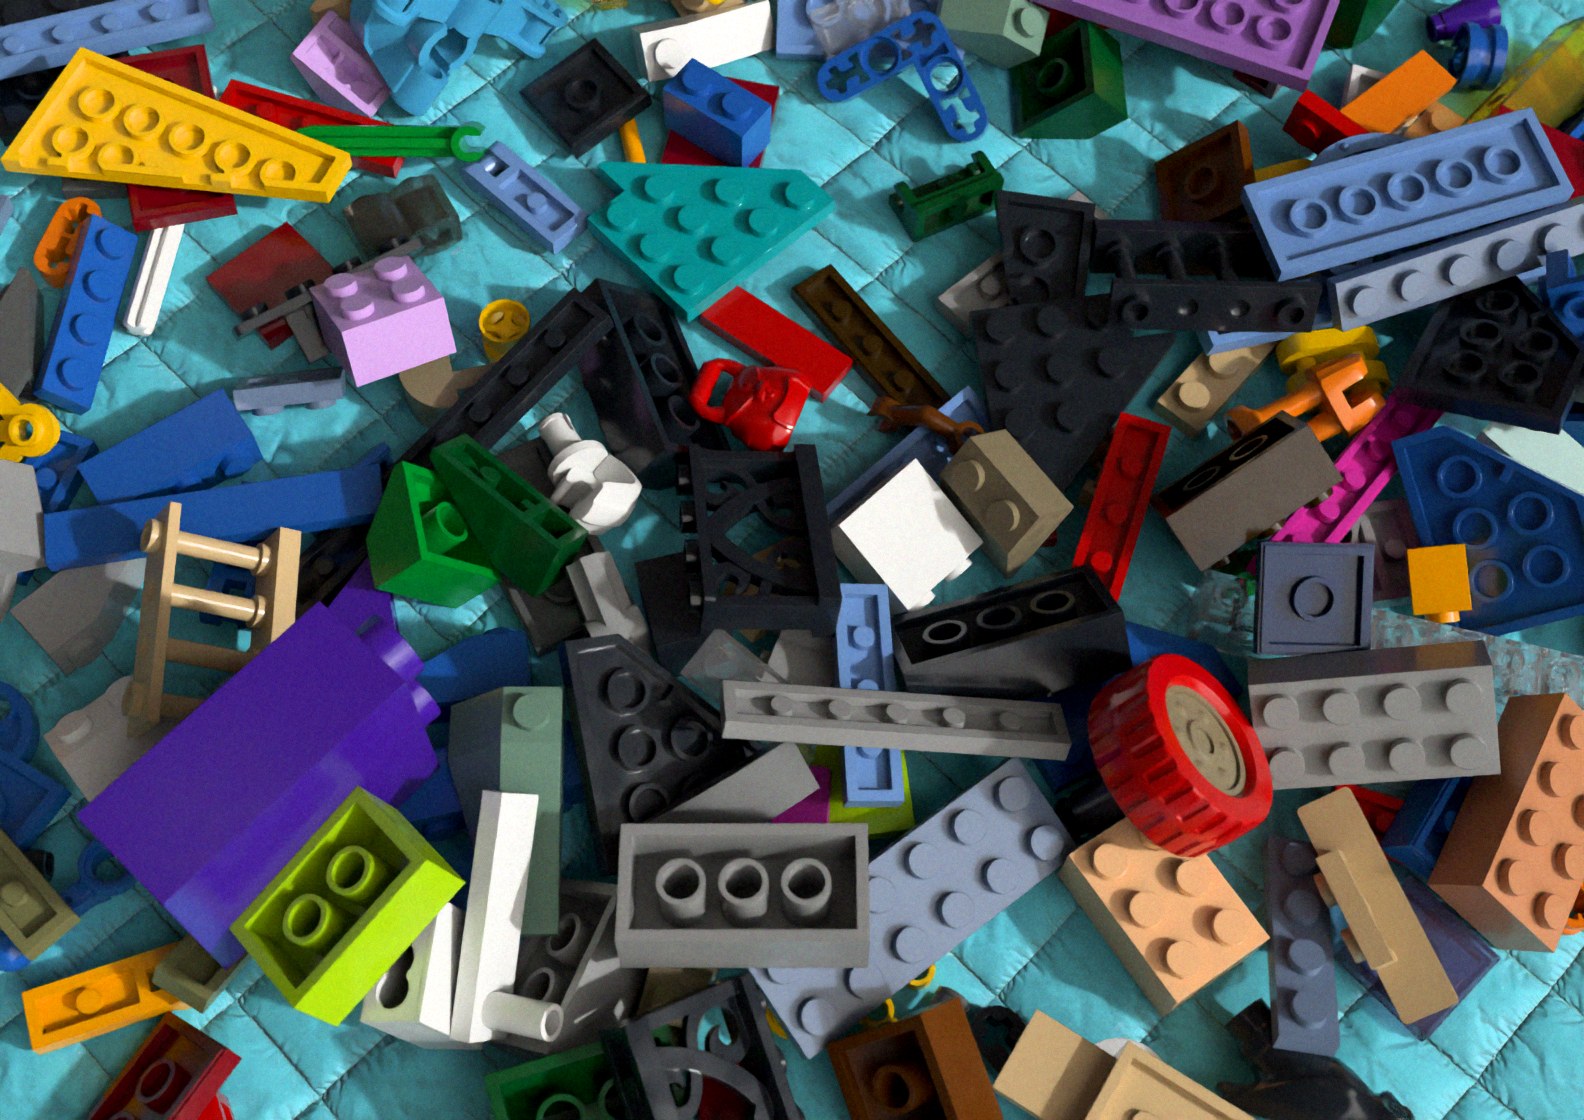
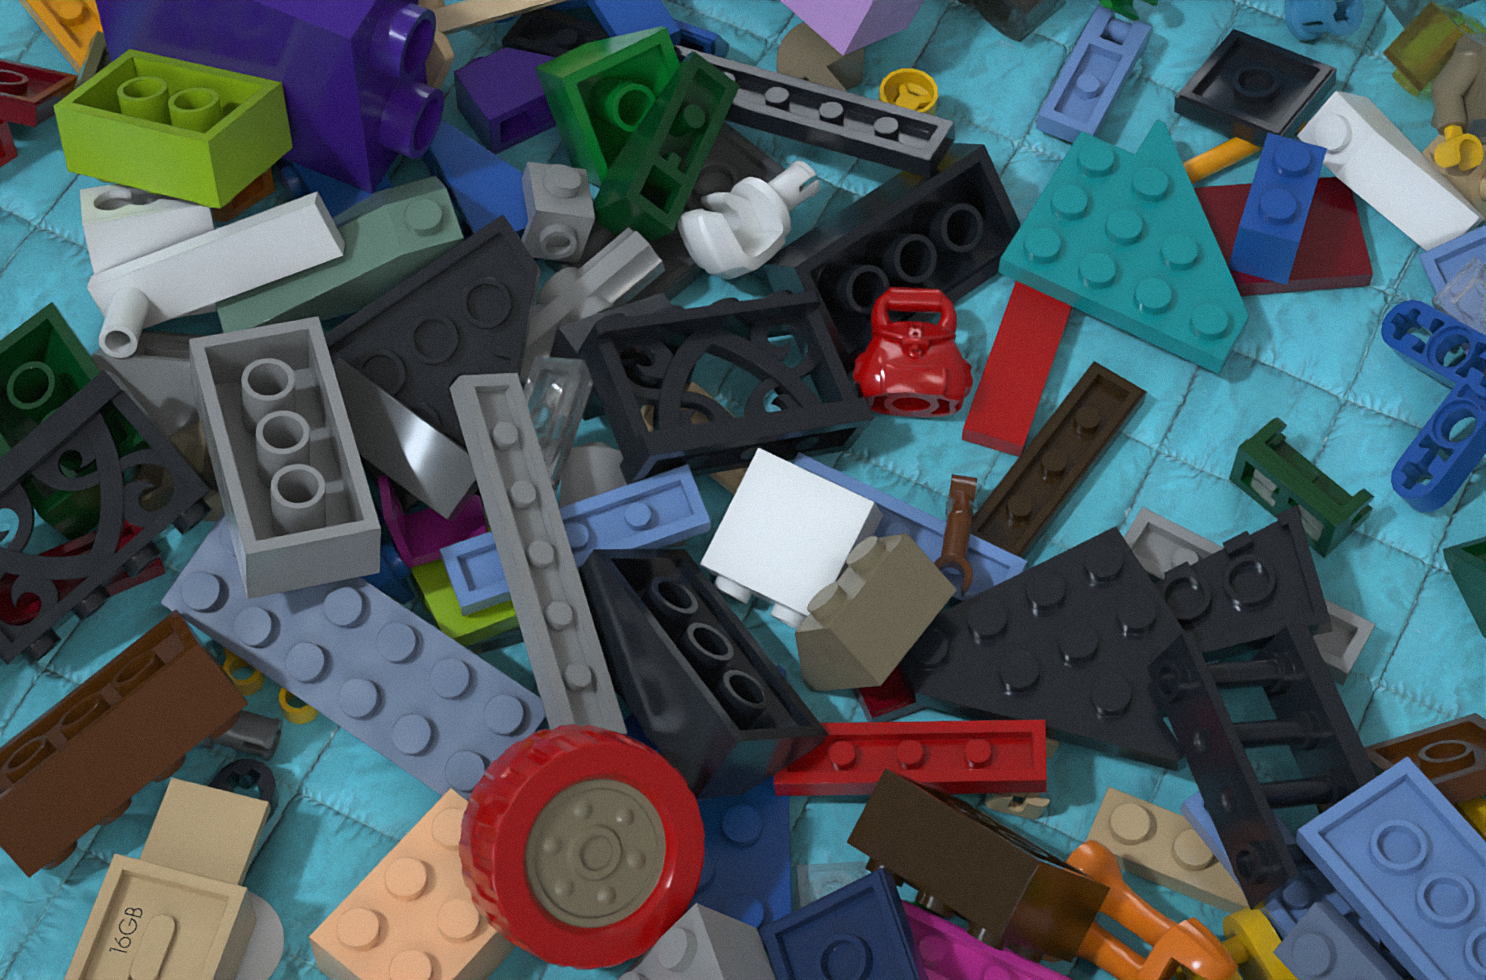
camera: 75 degrees right, 5 degrees down
none -> light grey bracket [521,161,595,263]

